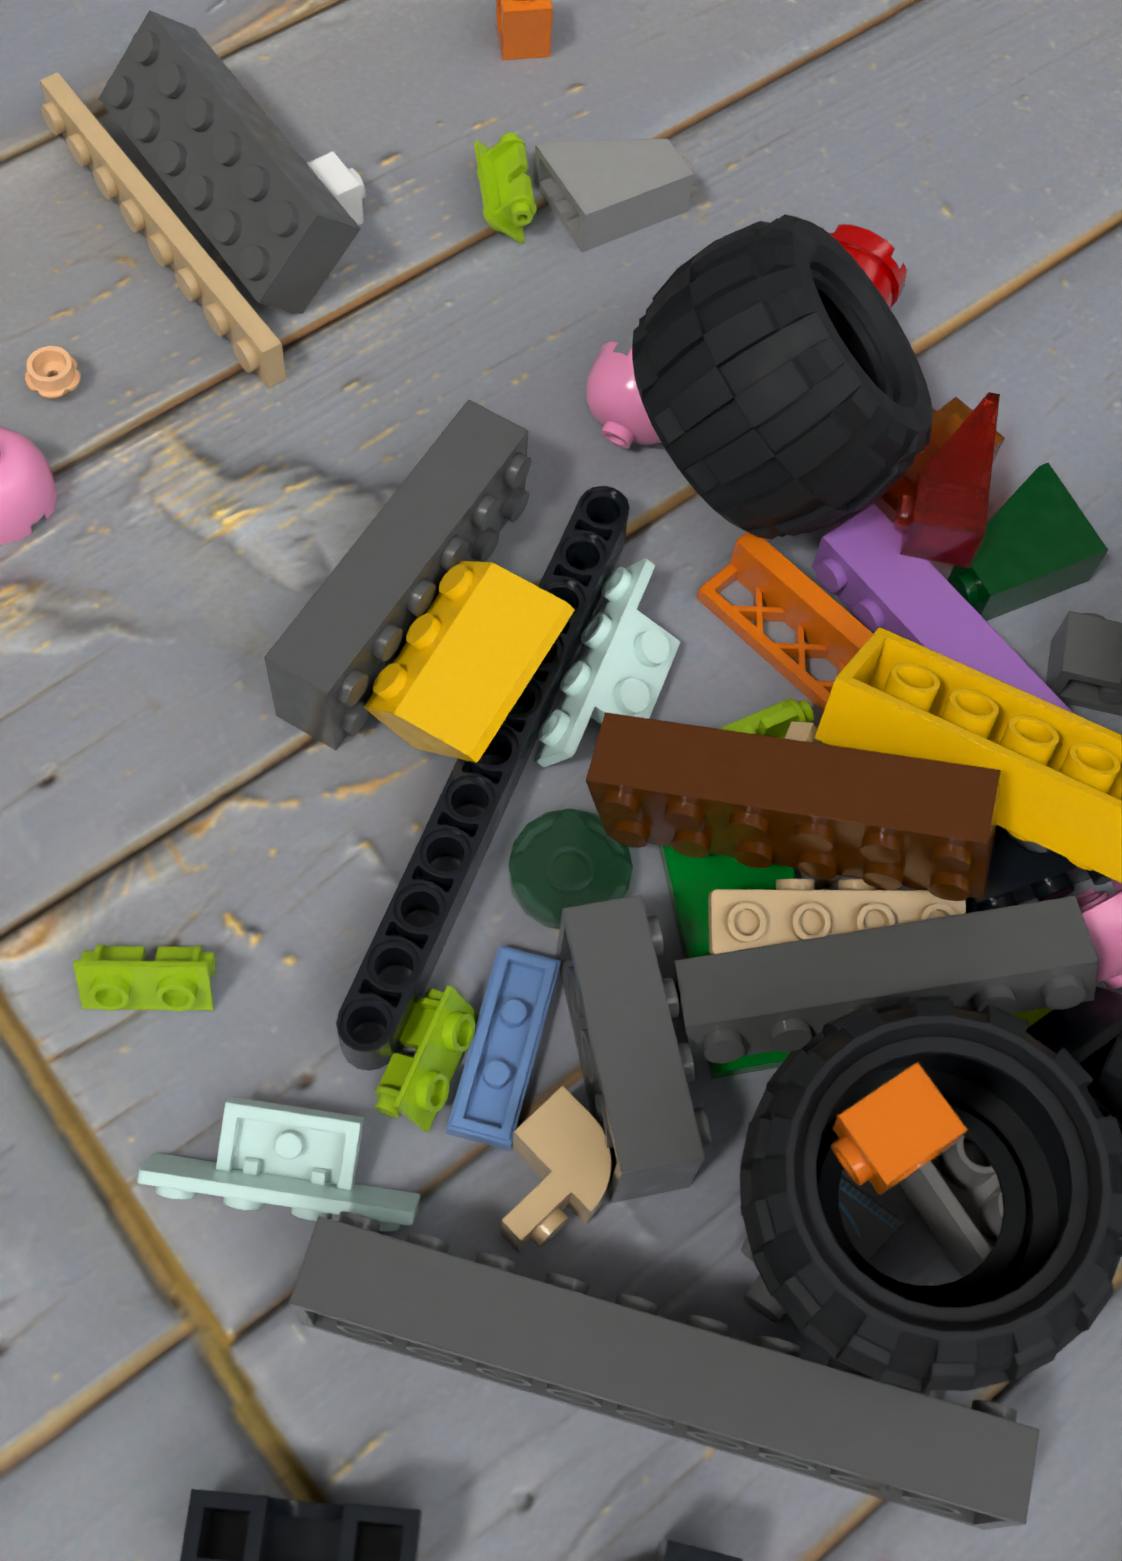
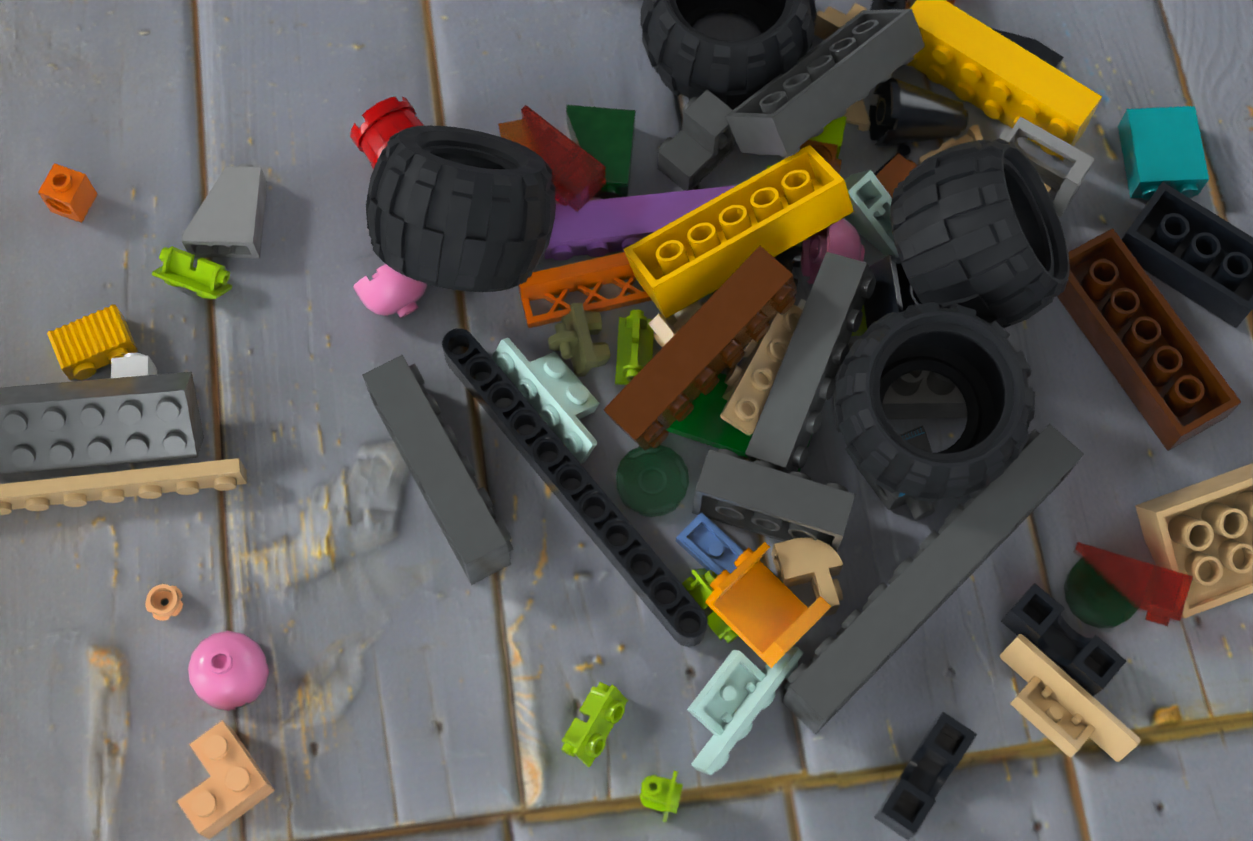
camera: 55 degrees left, 5 degrees up
yellow slope [363,561,575,763] -> none
orange brick [832,1062,967,1196] -> none
none -> yellow brick [47,304,138,381]
none -> olive hips [548,302,611,377]
none -> lime hinge [640,770,683,822]
none -> light orange panel [705,542,831,668]

